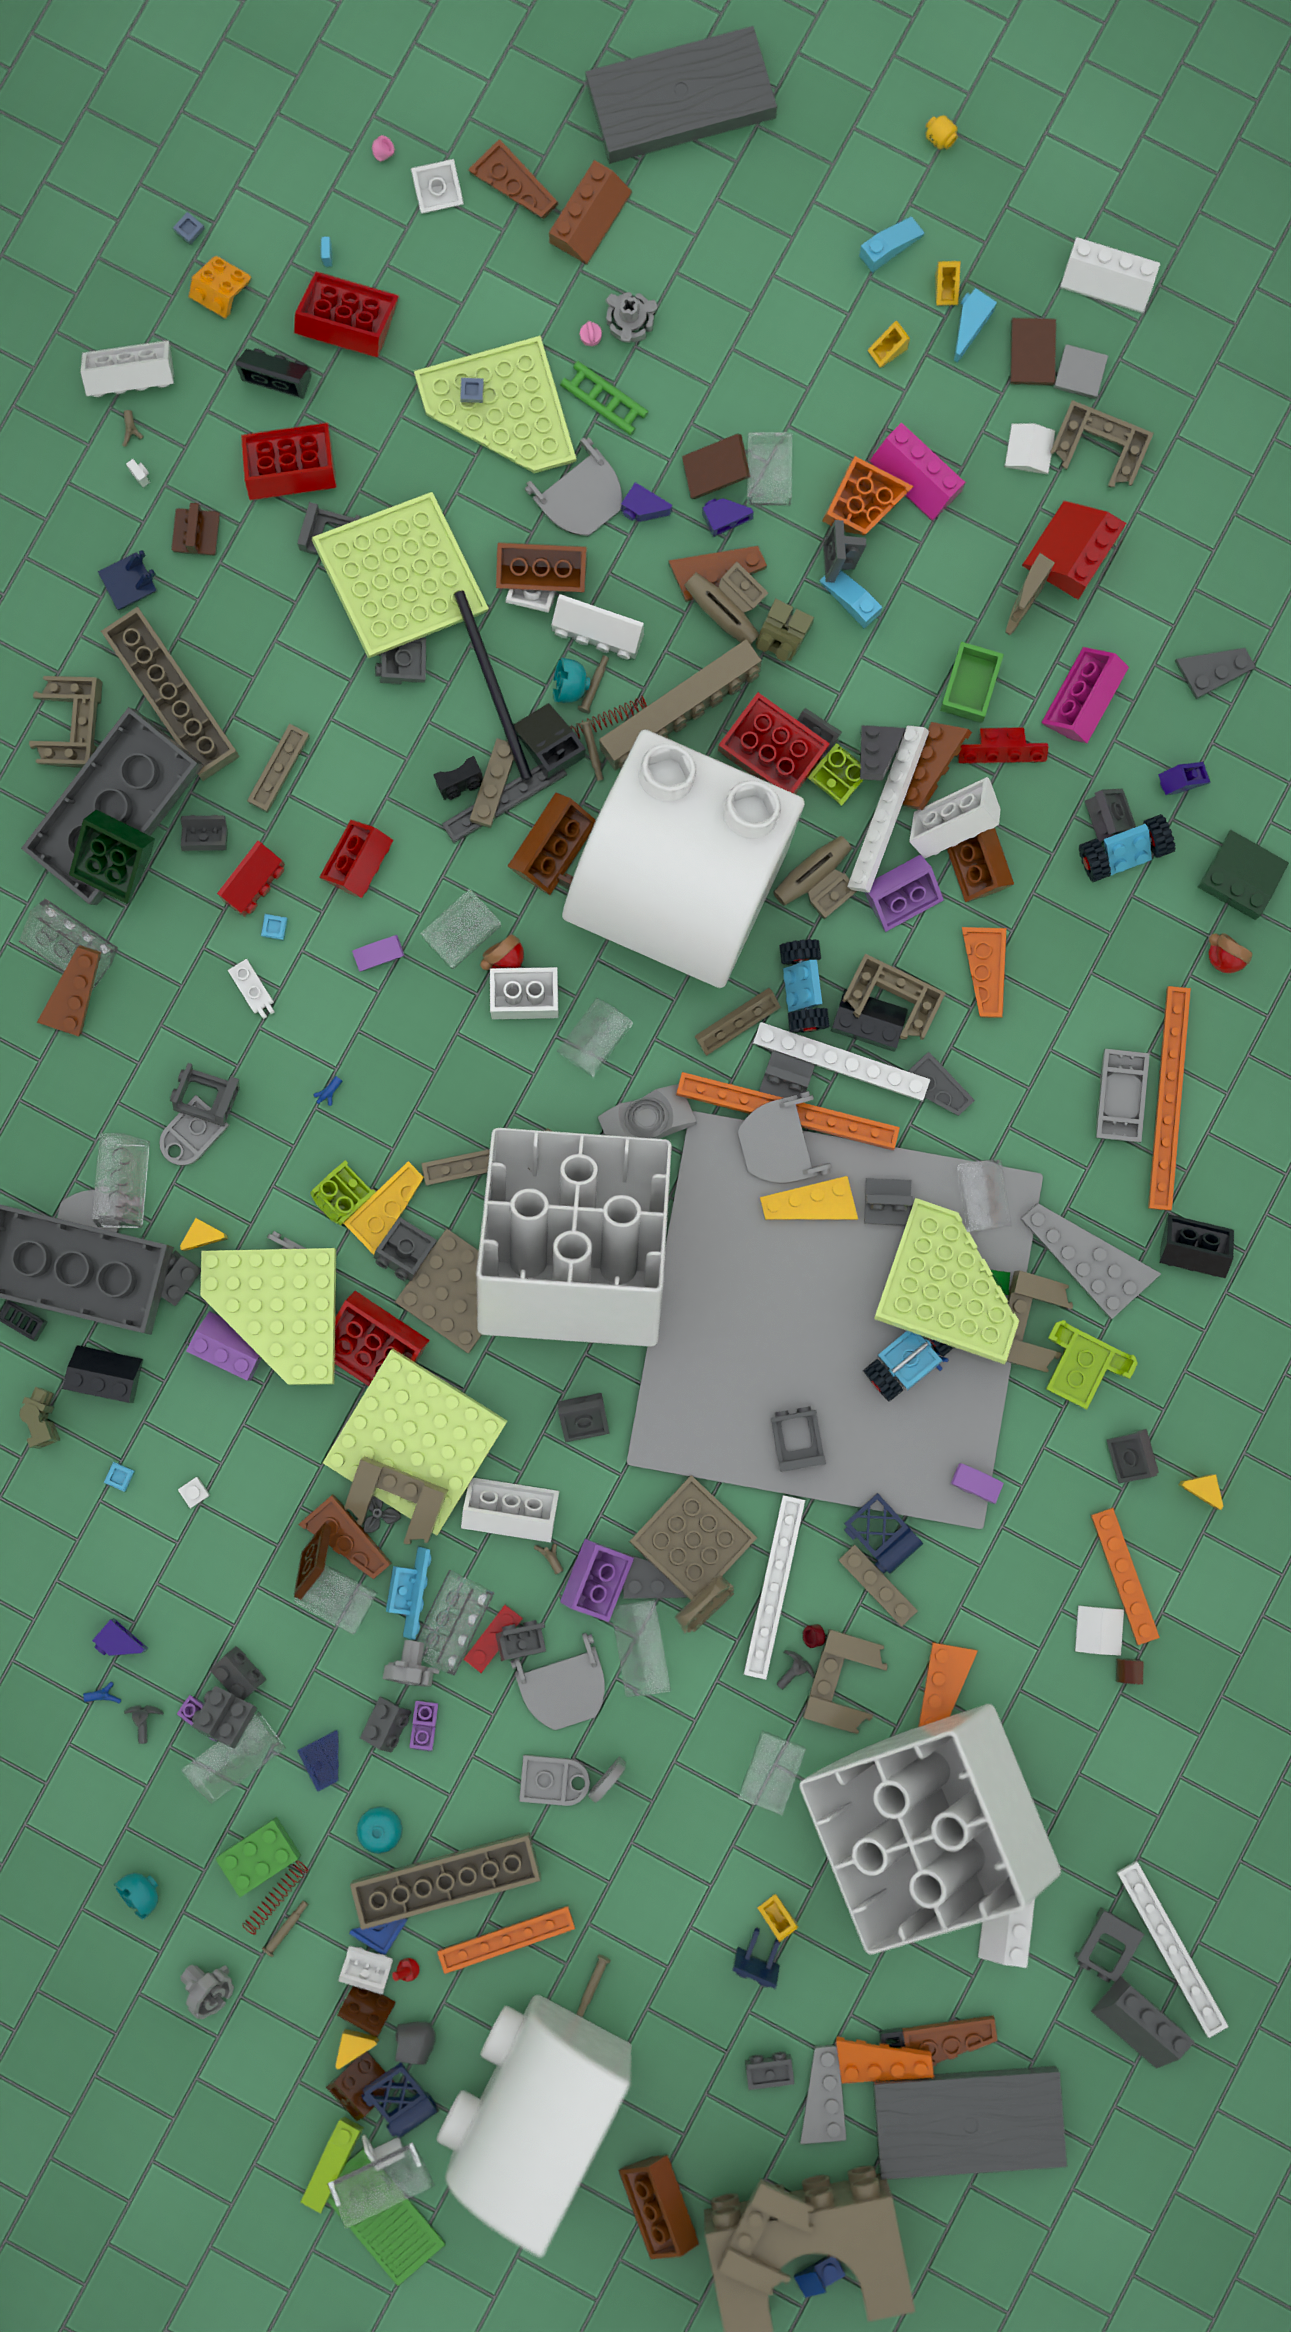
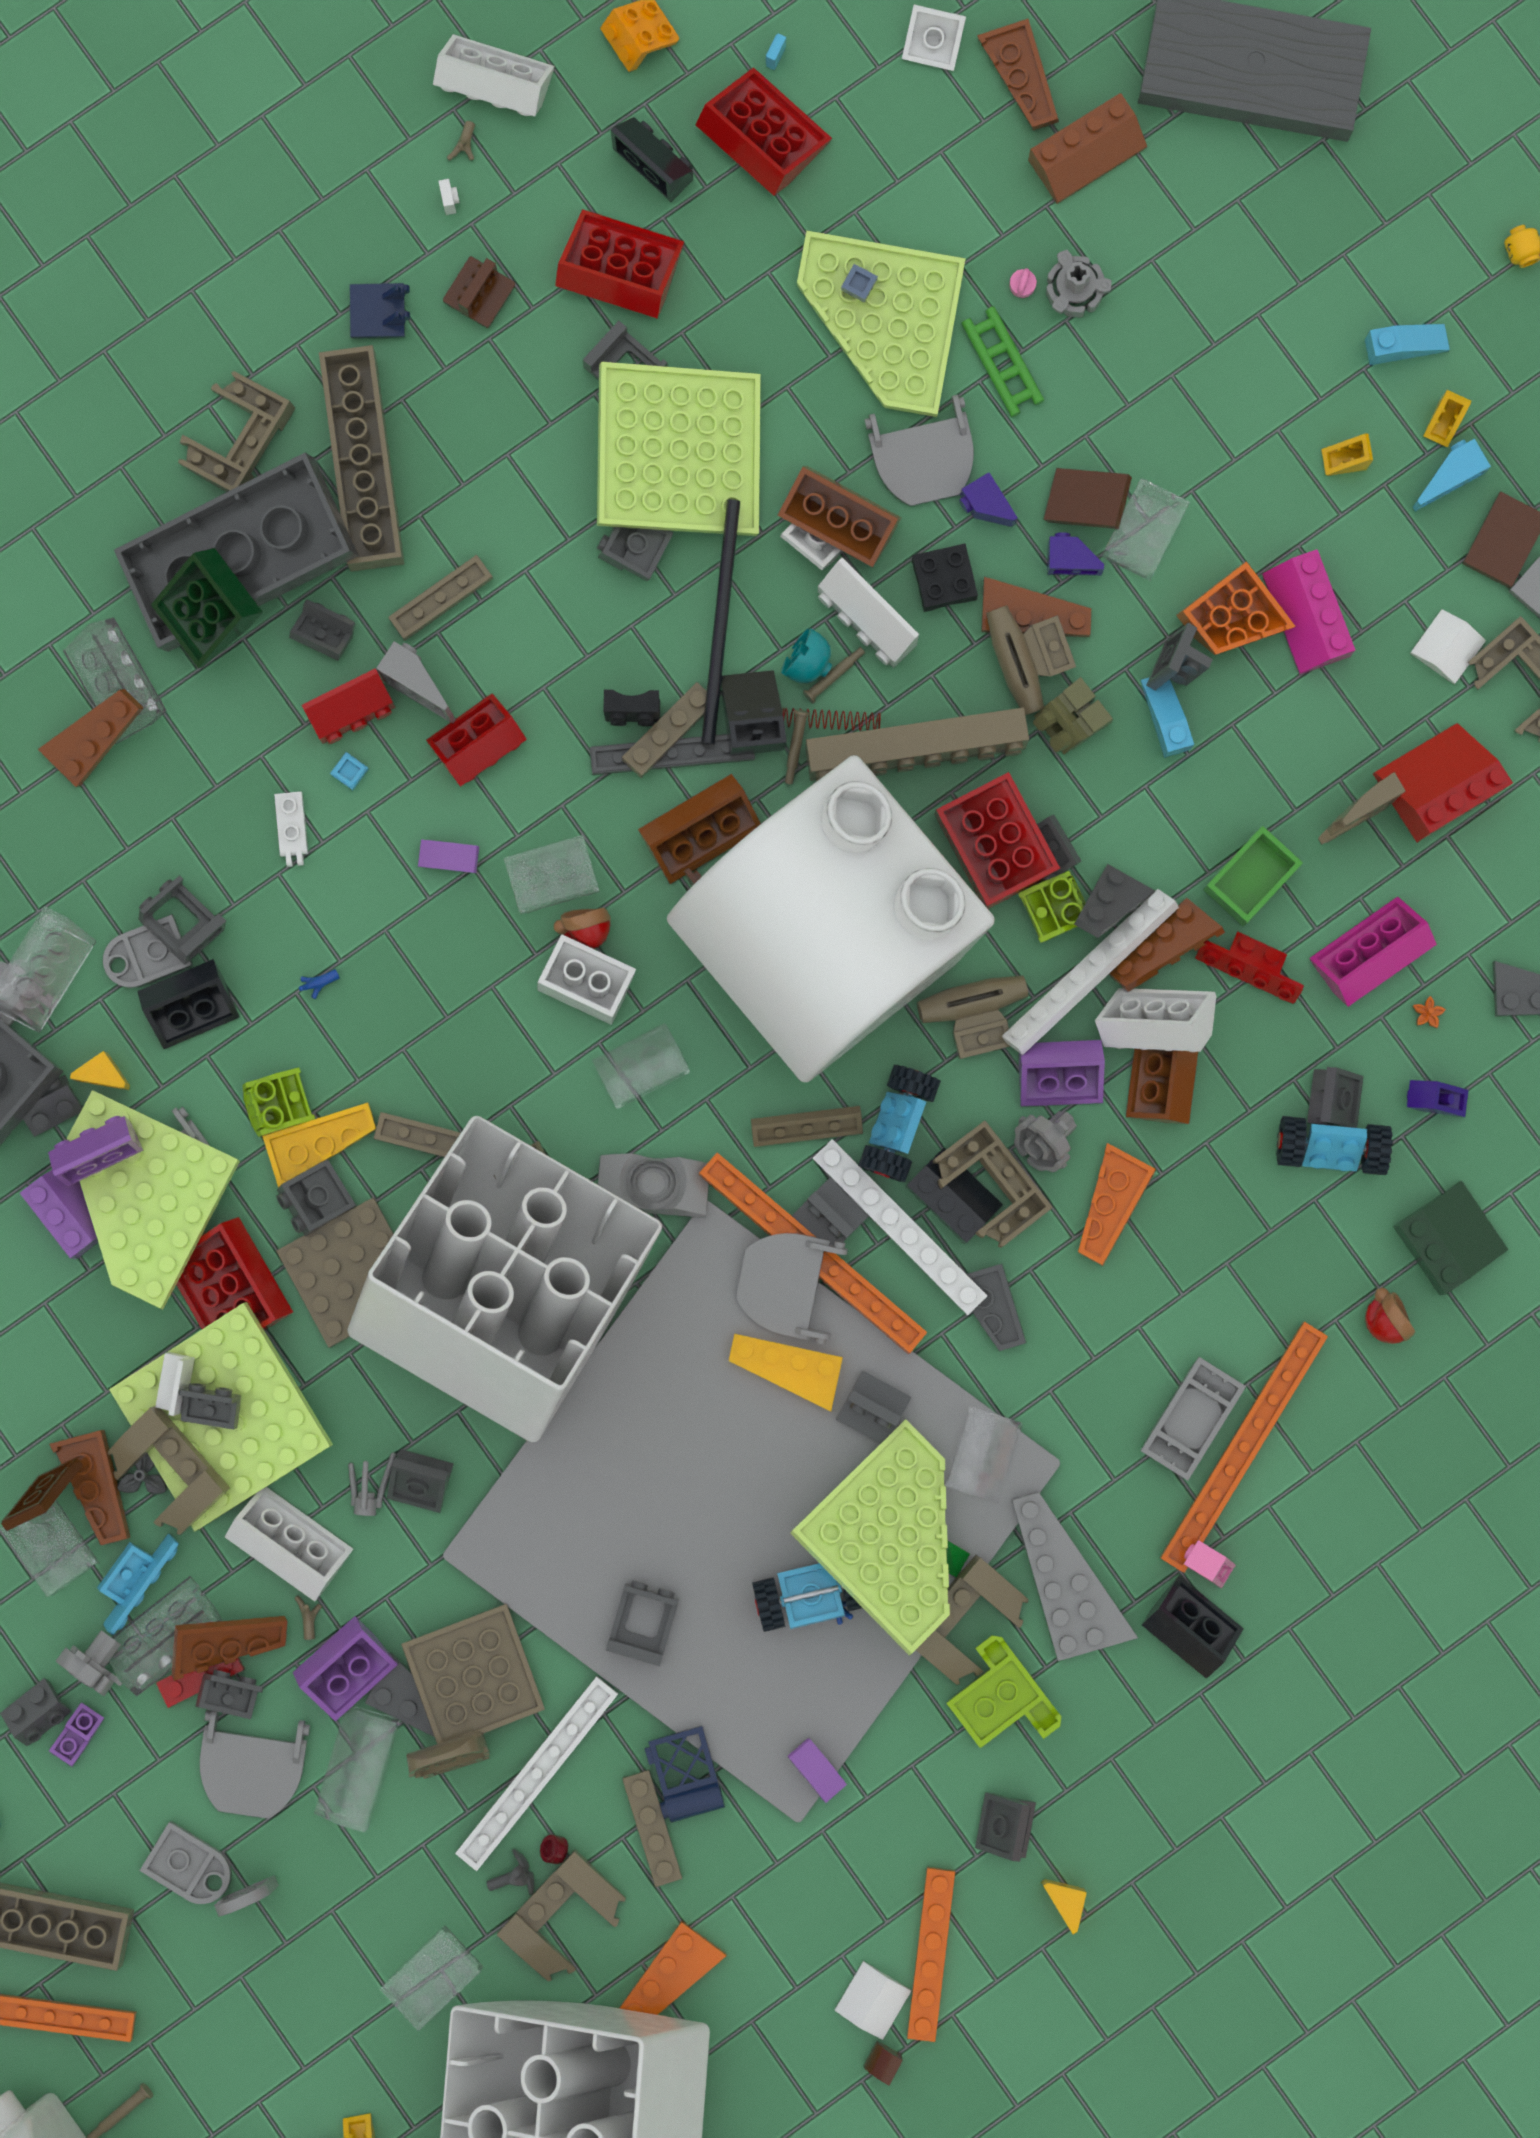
camera: 20 degrees right, 0 degrees up
none -> medium lavender slope [48,1116,144,1186]
none -> black slope [137,959,240,1049]
none -> white panel [155,1352,195,1416]
none -> dark orange wing [171,1616,287,1681]
none -> dark grey bracket [179,1383,241,1430]
none -> light grey plant [348,1452,396,1516]
none -> light grey slope [376,641,456,724]
none -> black brick [912,543,978,612]
none -> light grey piece [1014,1111,1077,1172]
none -> bright pink slope [1184,1540,1236,1589]
none -> orange plant [1412,996,1446,1028]

